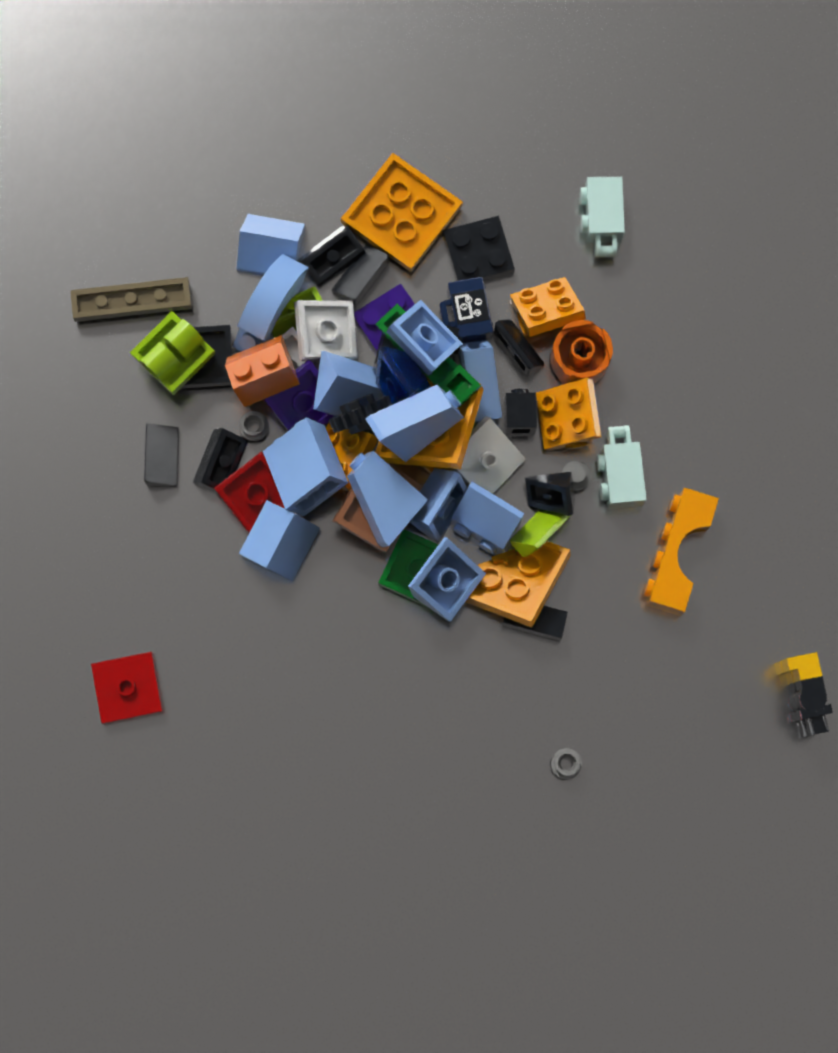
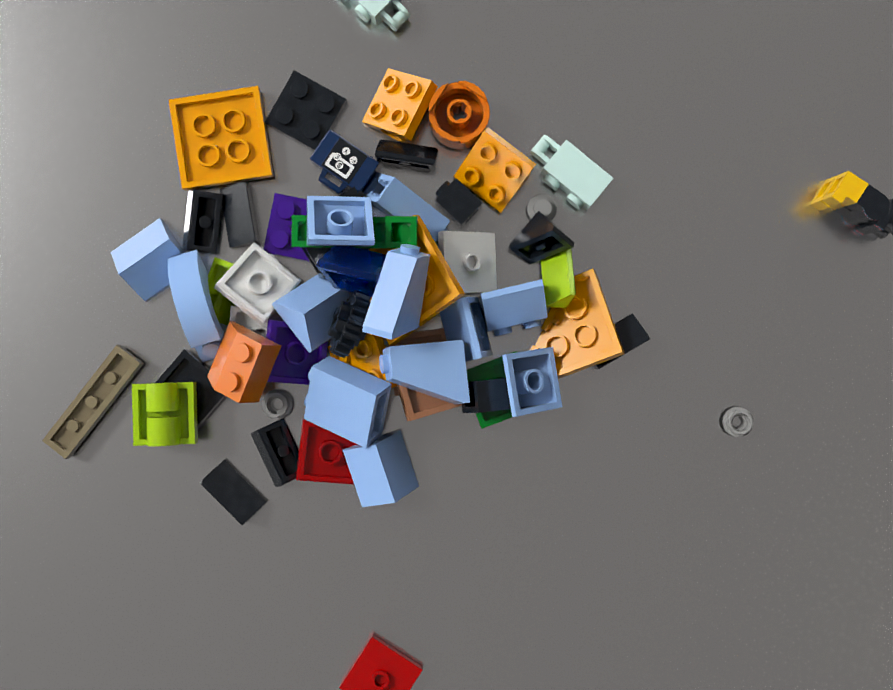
camera: 40 degrees left, 10 degrees up
light orange arch [644,487,719,616] -> none
none -> black brick [462,378,511,413]

